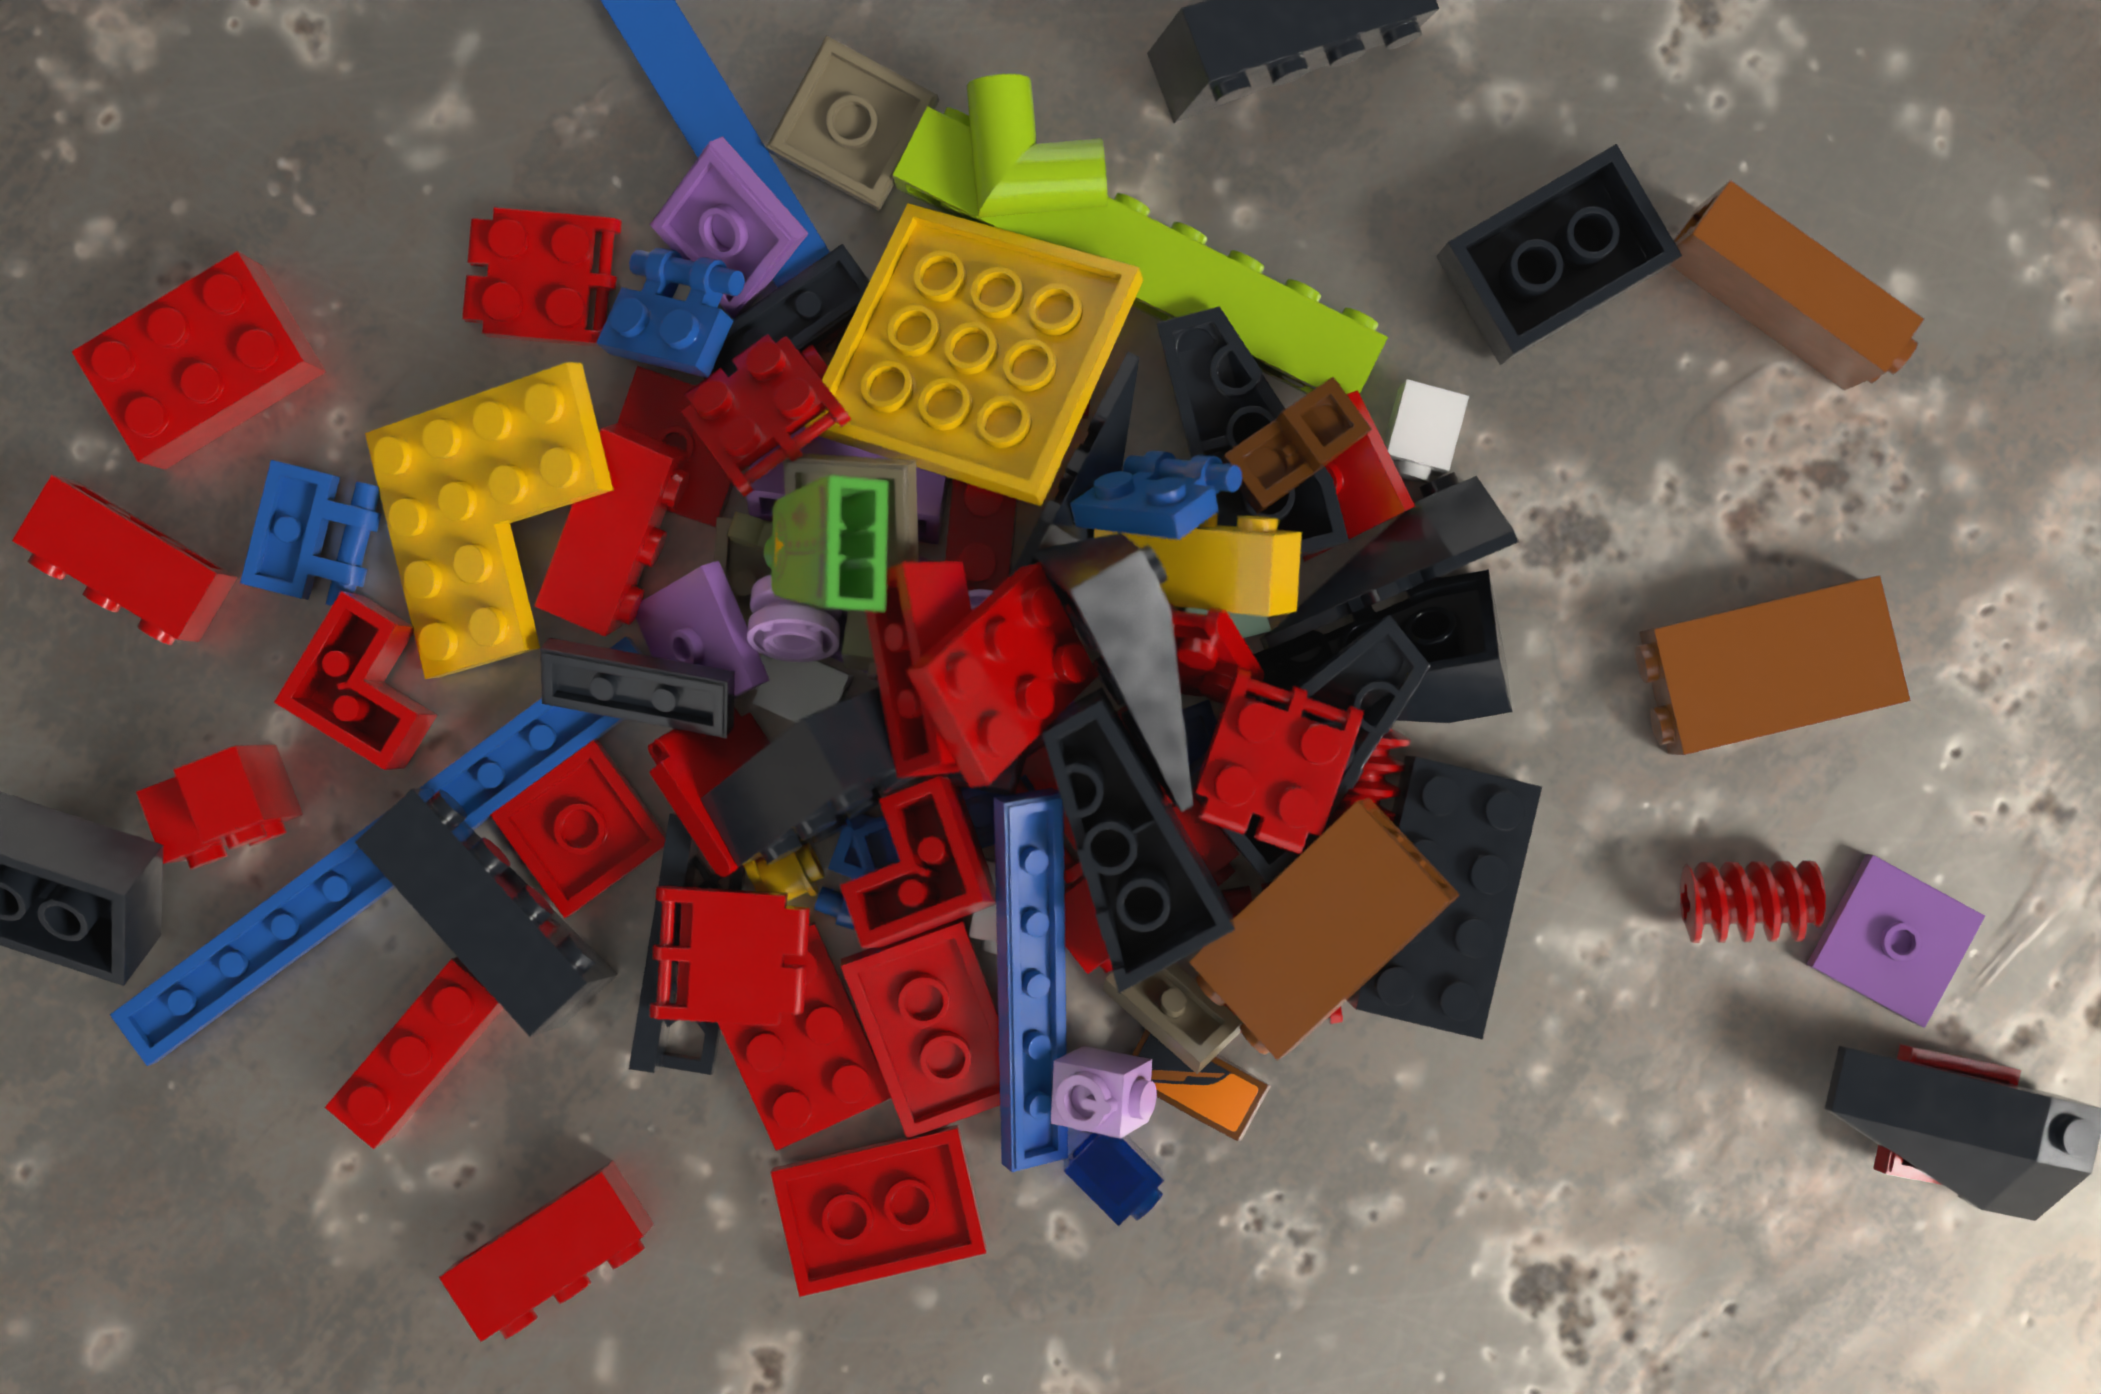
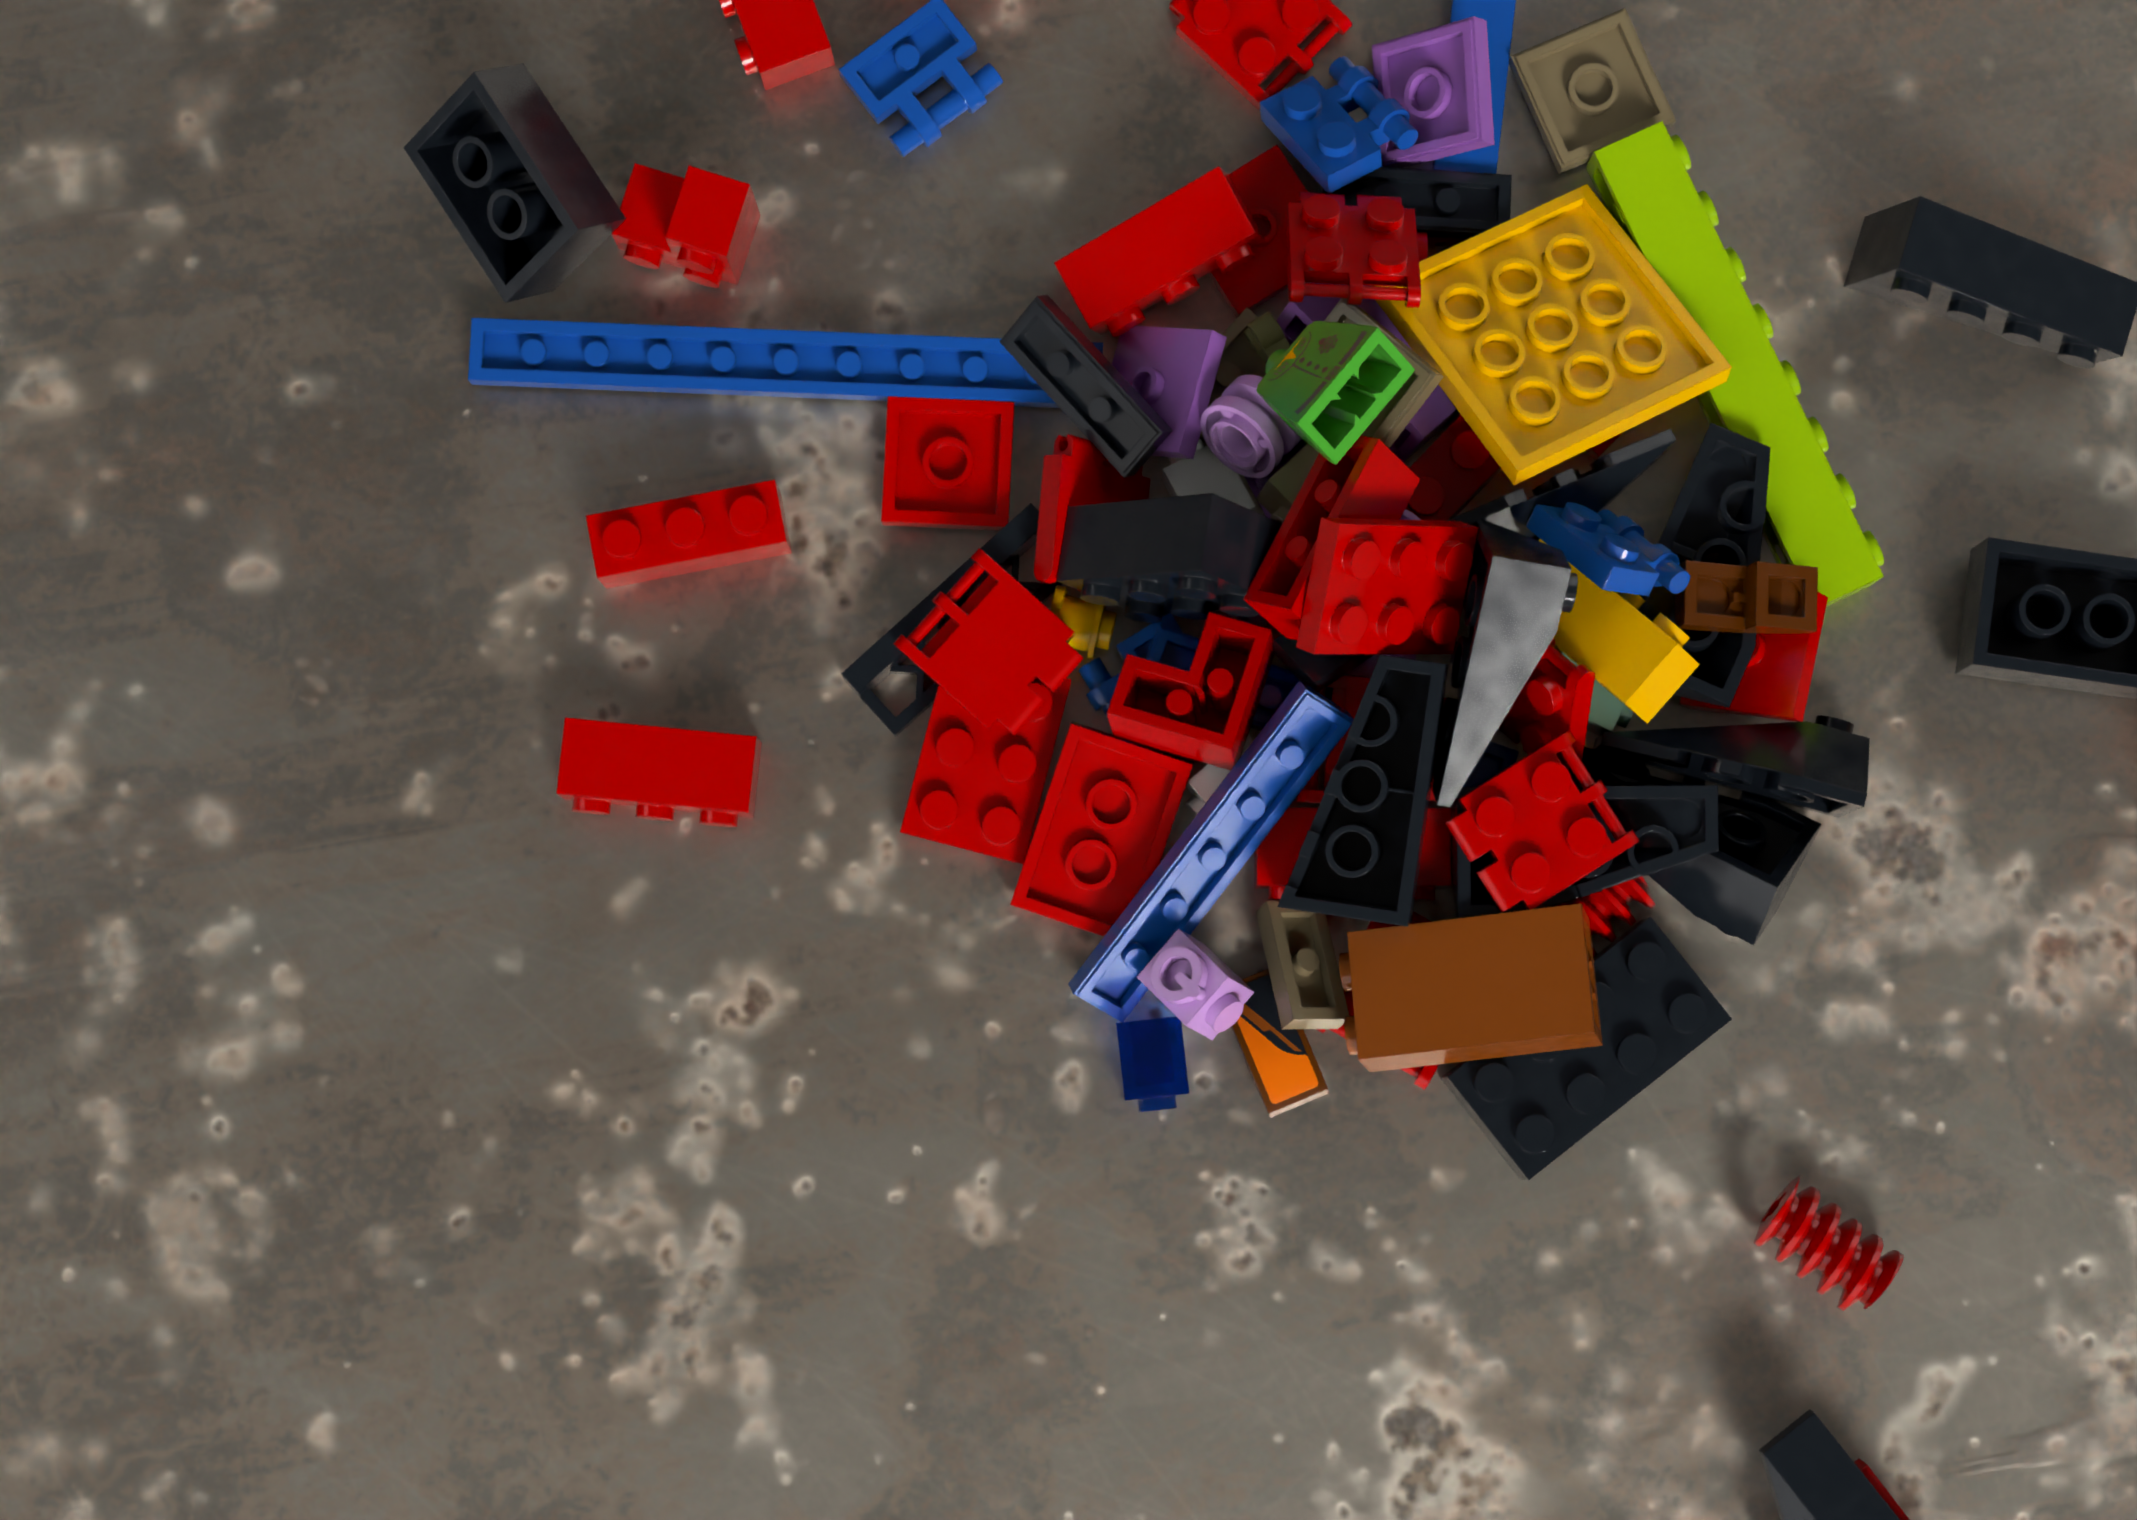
camera: 35 degrees right, 5 degrees down
red brick [273,591,437,770] -> none
black wedge [355,788,618,1037] -> none
yellow plate [365,362,613,679] -> none
red plate [770,1124,987,1297] -> none
lime brick [967,74,1108,218] -> none
white brick [1384,379,1469,483] -> none
dark orange brick [1635,575,1911,755] -> none
medium lavender plate [1806,854,1985,1028] -> none

